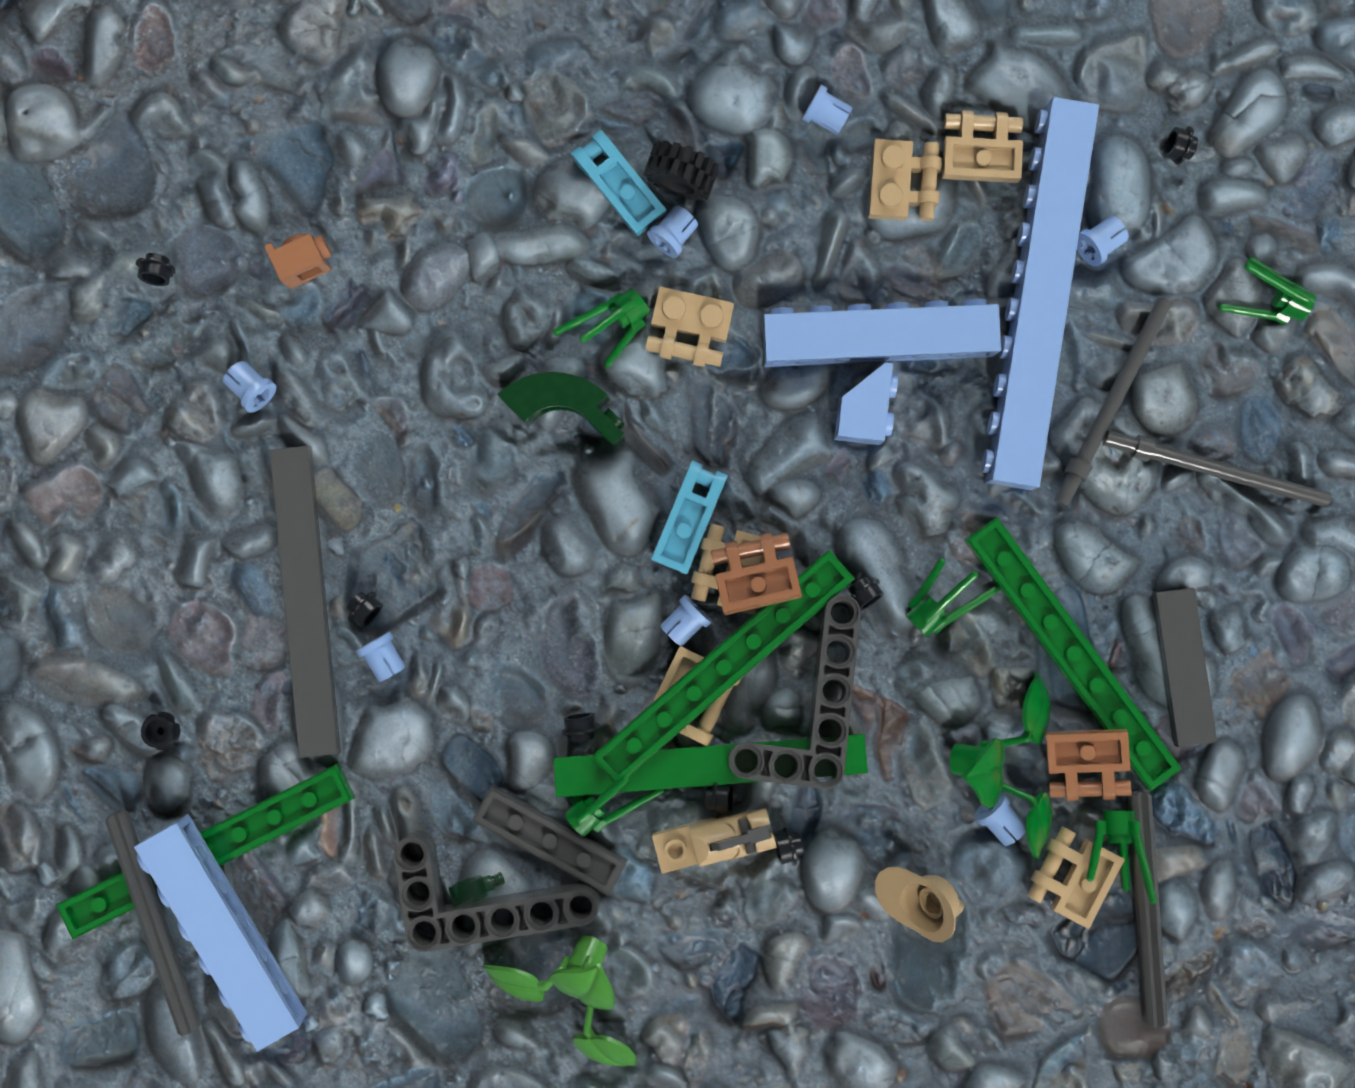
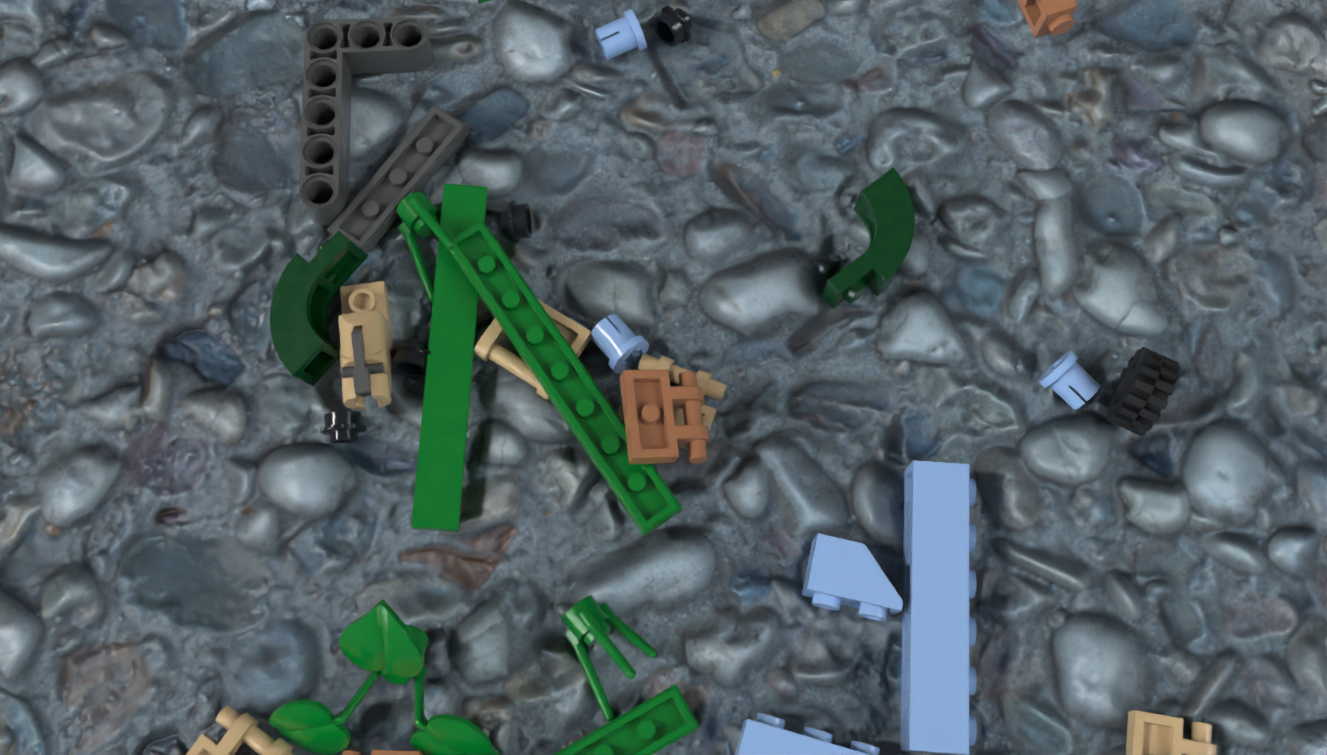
camera: 90 degrees right, 15 degrees down
clear green piece [448,872,505,907] -> none
bright green plant [482,935,638,1066] -> none
green plant [553,288,650,368] -> none
medium azure plate [570,130,667,237] -> none
tan plate [645,286,735,367] -> none
medium azure plate [651,460,728,575] -> none
dark grey beam [727,594,861,789] -> none
light blue bush [802,84,853,135] -> none
black plate [848,577,884,611] -> none
tan plate [868,139,942,222] -> none
tan piece [875,867,965,943] -> none
light blue bush [974,792,1026,846] -> none
none -> dark green arch [270,231,369,386]

